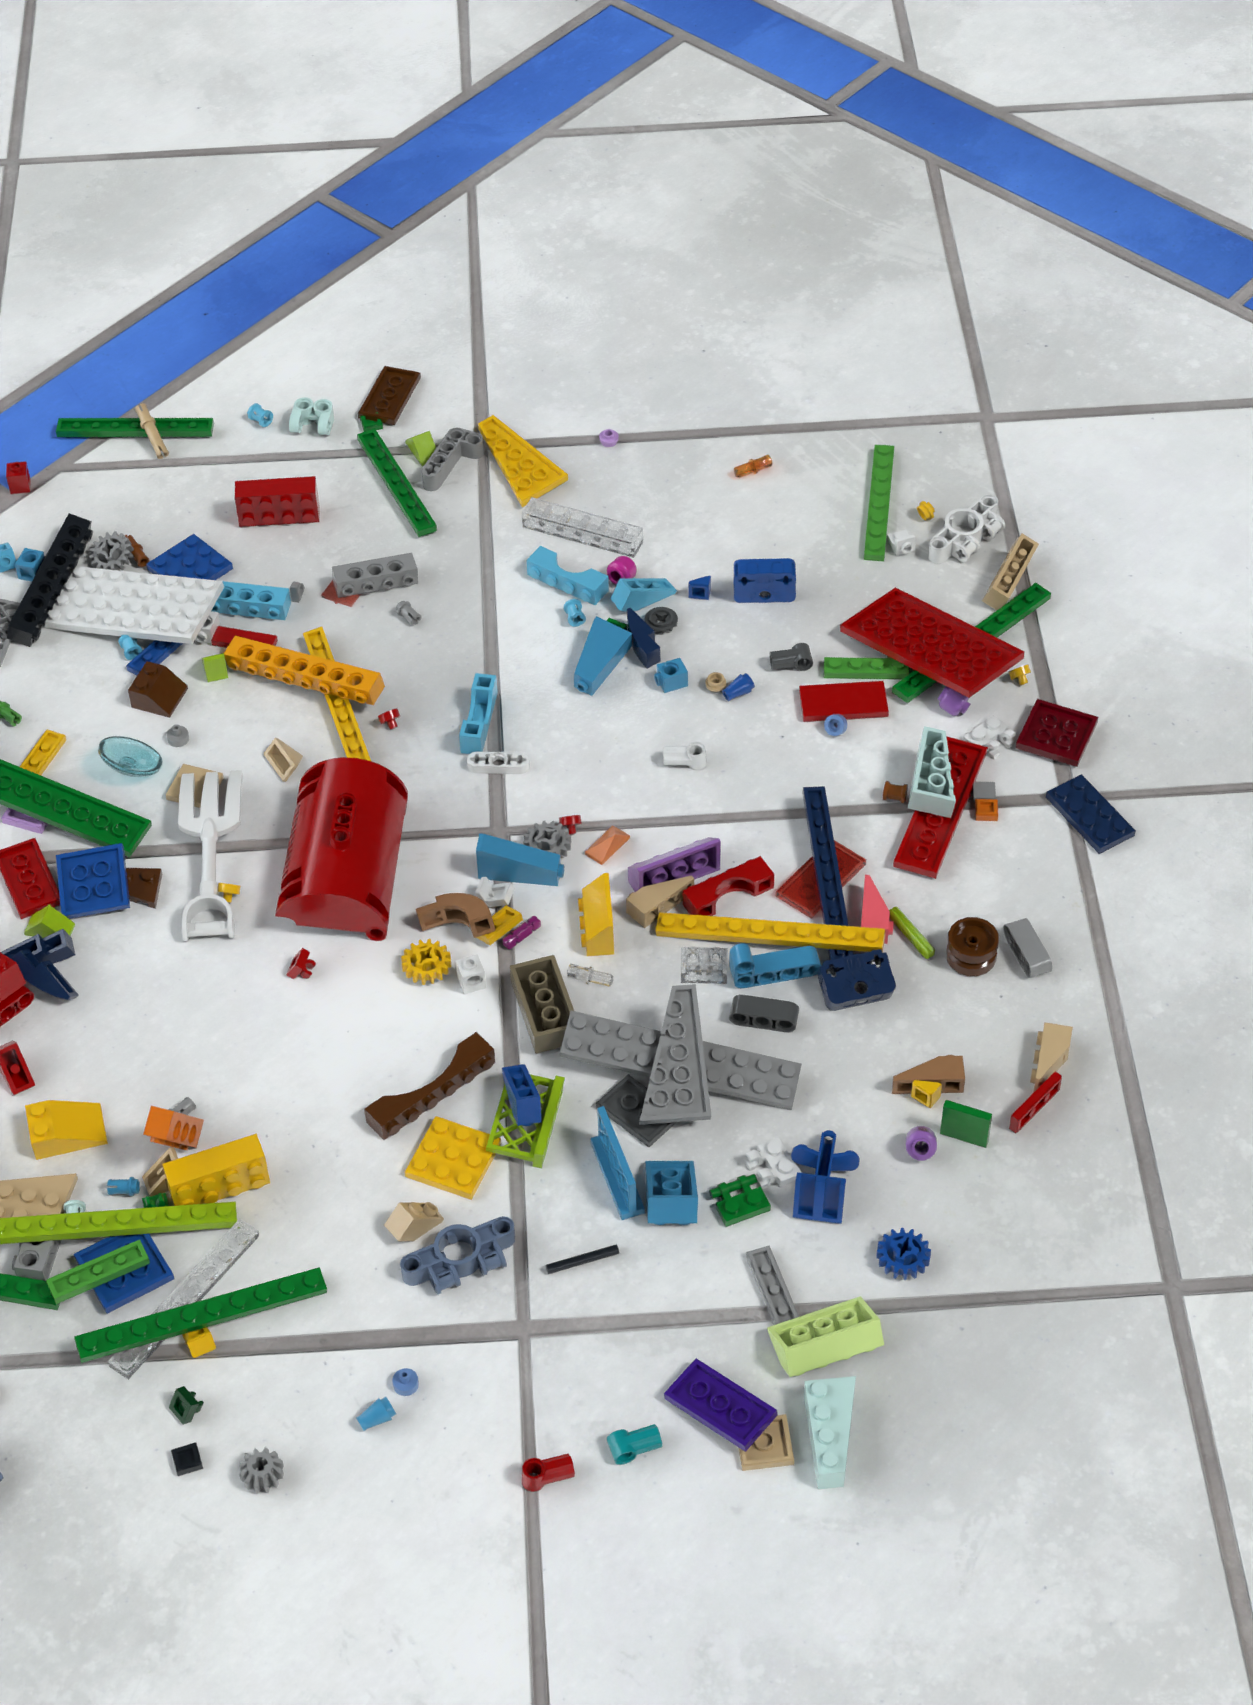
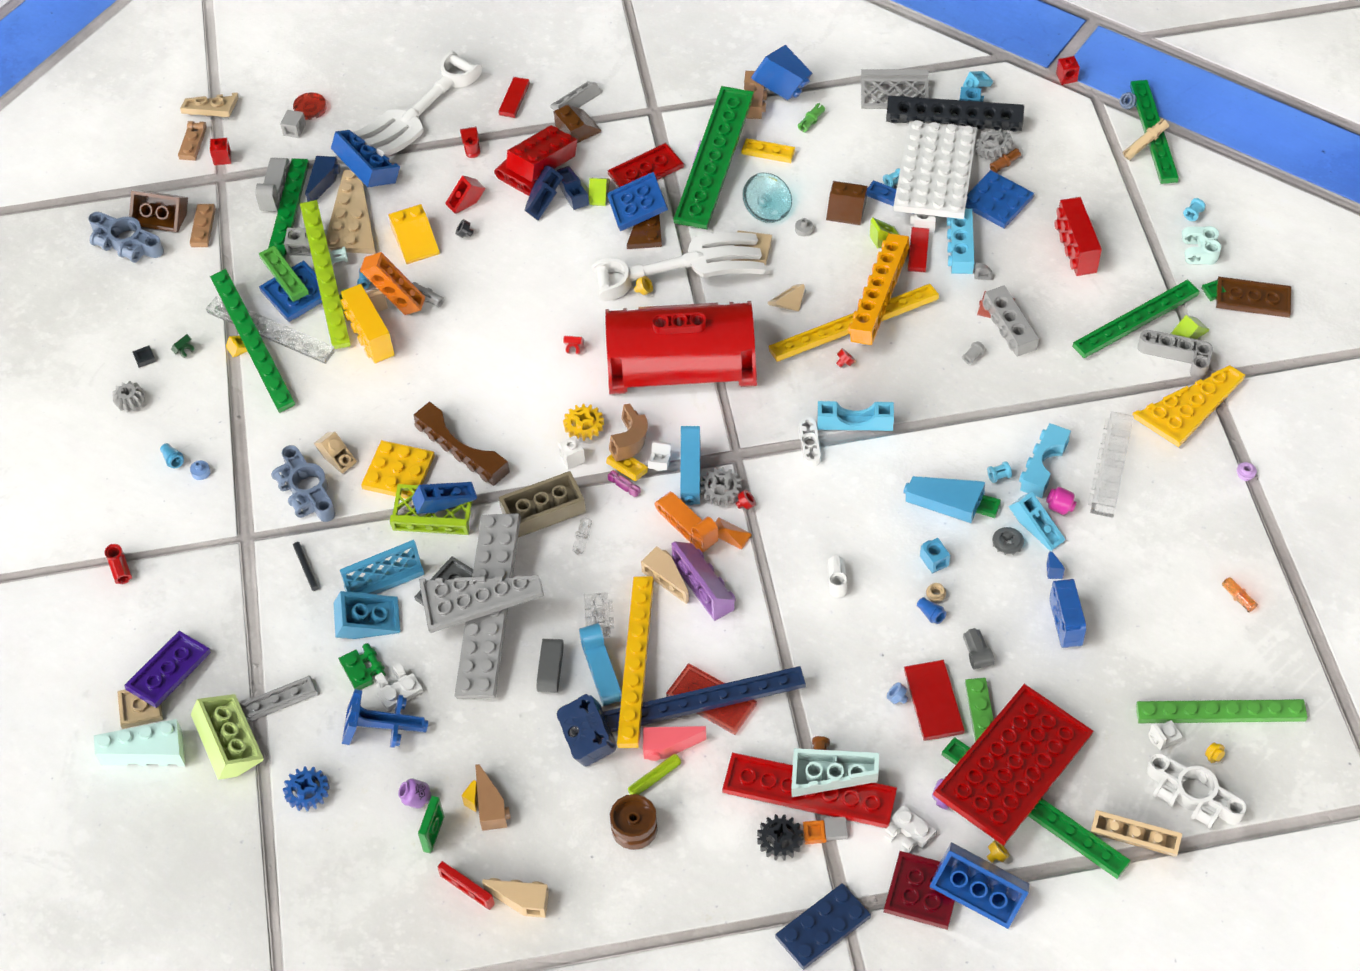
camera: 85 degrees right, 5 degrees up
yellow slope [578,873,614,956] -> none
teal piece [606,1424,662,1465] -> none
dark blue slope [627,608,661,669] -> none
red arch [683,856,774,916] -> none
light grey beam [1003,918,1052,978] -> none
none -> black tile [455,219,474,238]
none -> orange beam [654,491,718,553]
none -> black gear [757,814,803,861]
none -> blue slope [929,842,1029,929]
none -> sand blue plate [1120,92,1137,109]

